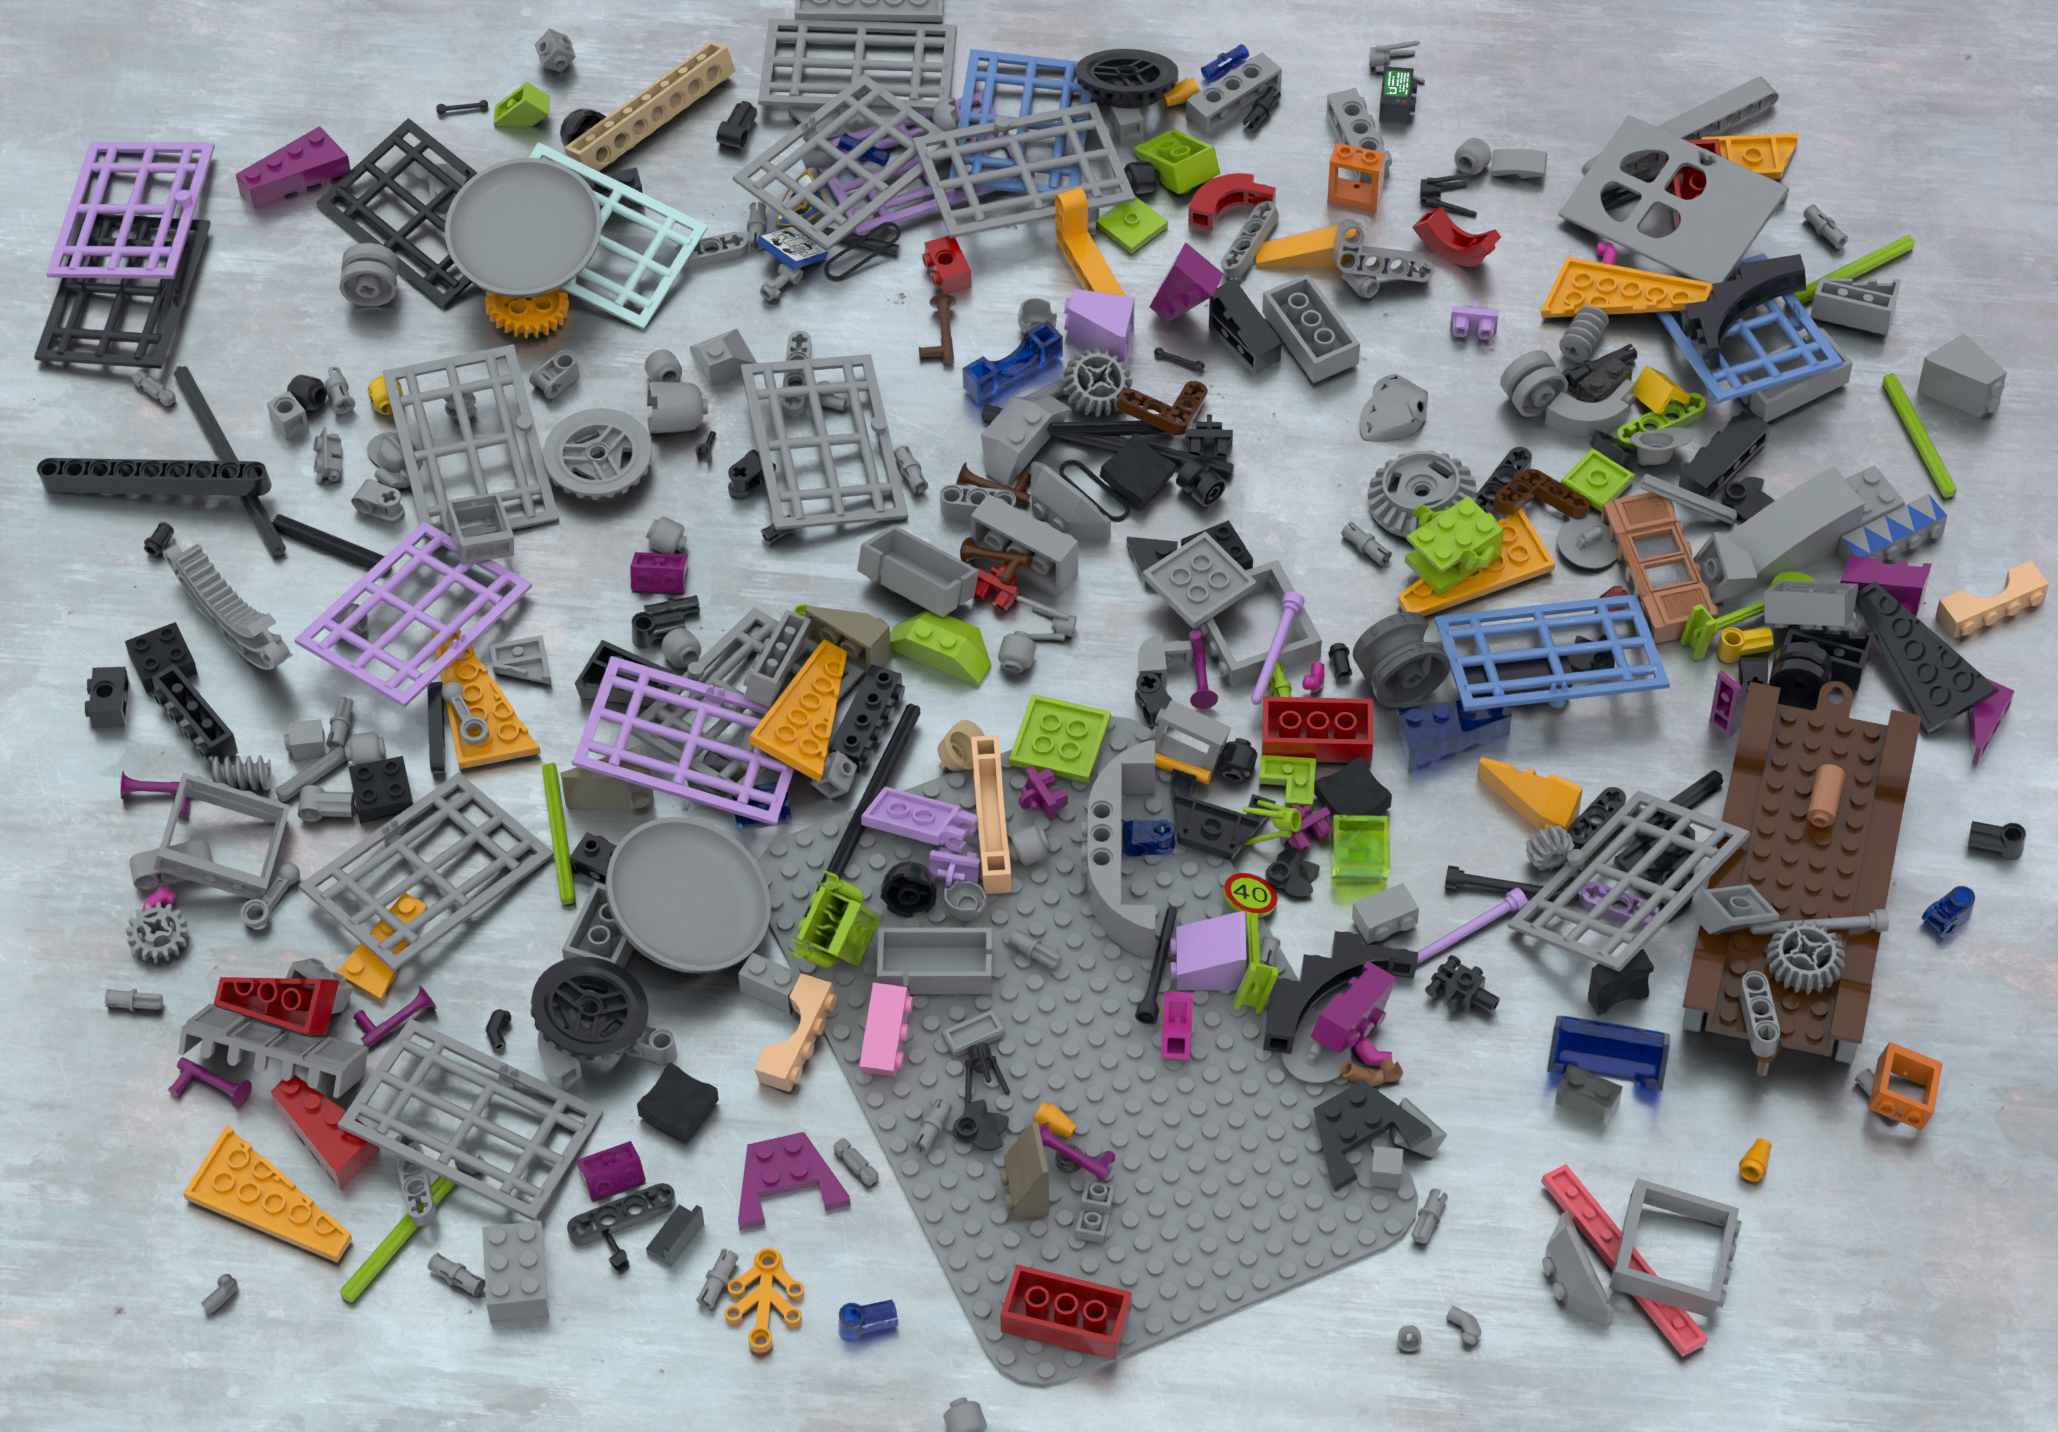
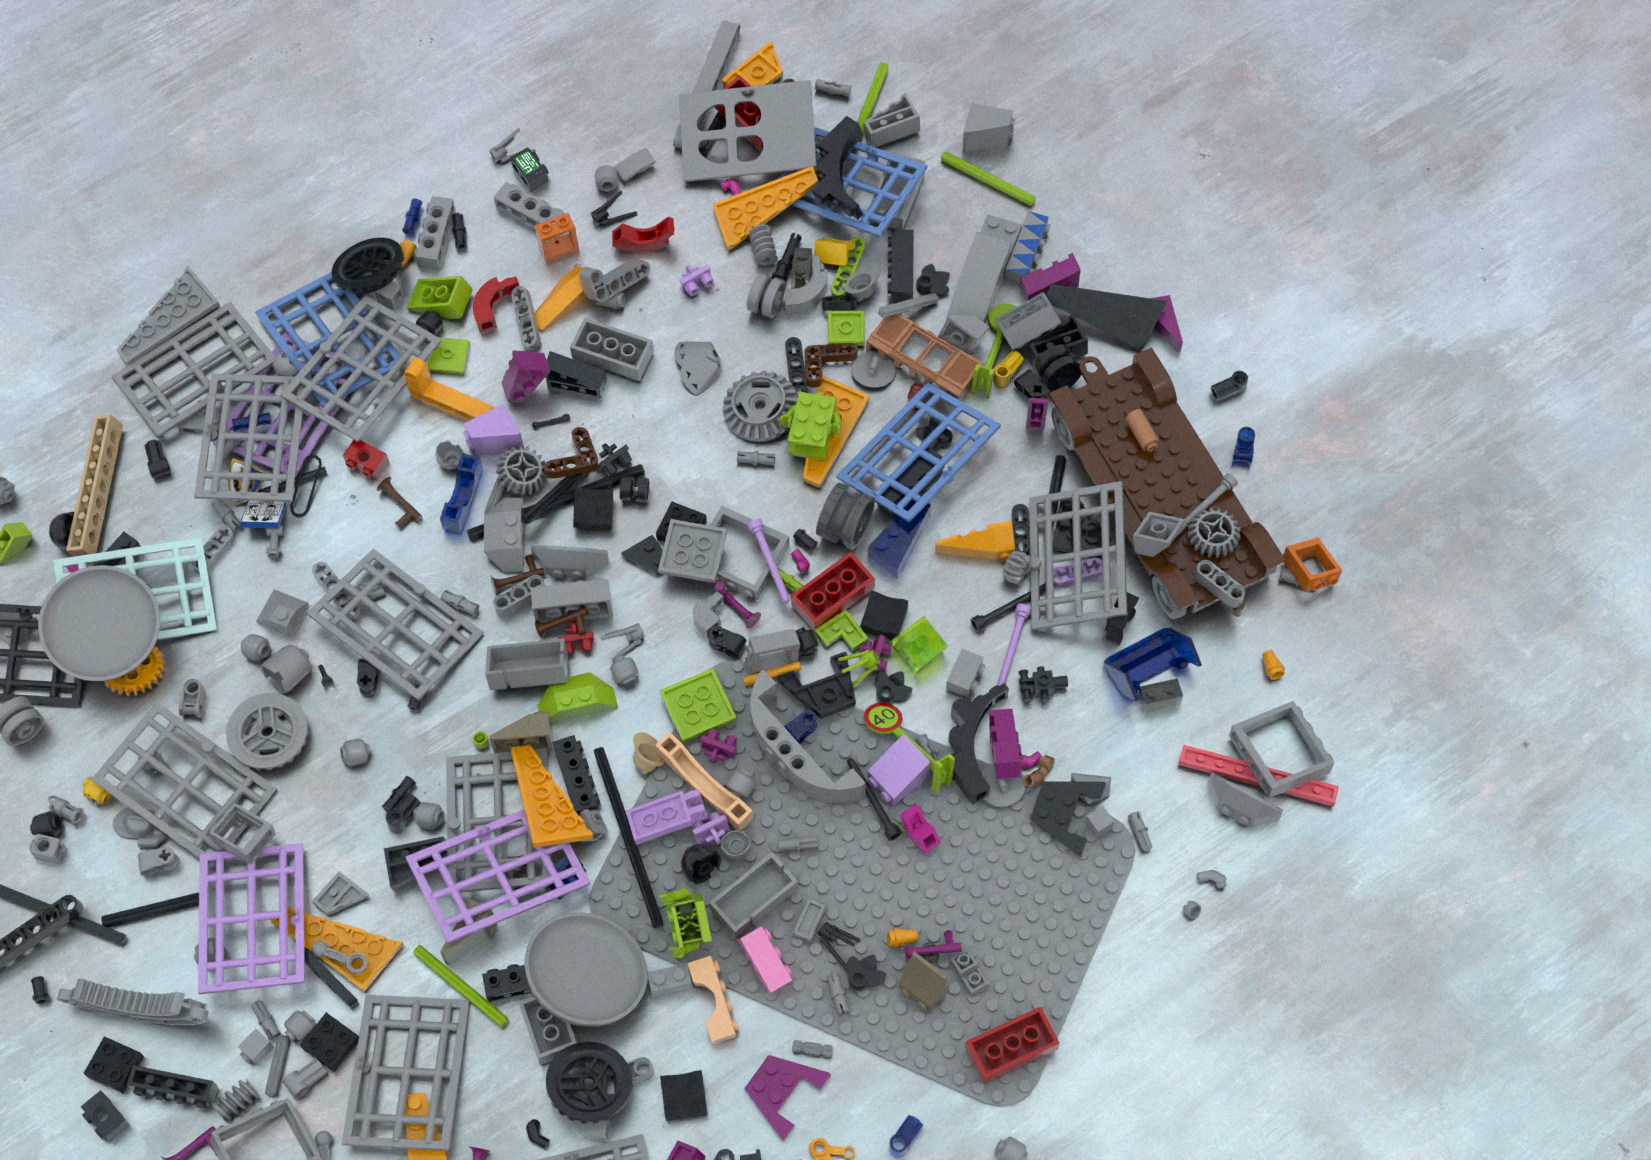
camera: 40 degrees left, 10 degrees up
light grey hinge [313,427,342,484] -> none
magenta bracket [630,552,688,593] -> none
light grey brick [743,609,811,707] -> none
black piece [1059,460,1129,520] -> none
light nougat arch [1936,560,2049,639] -> none

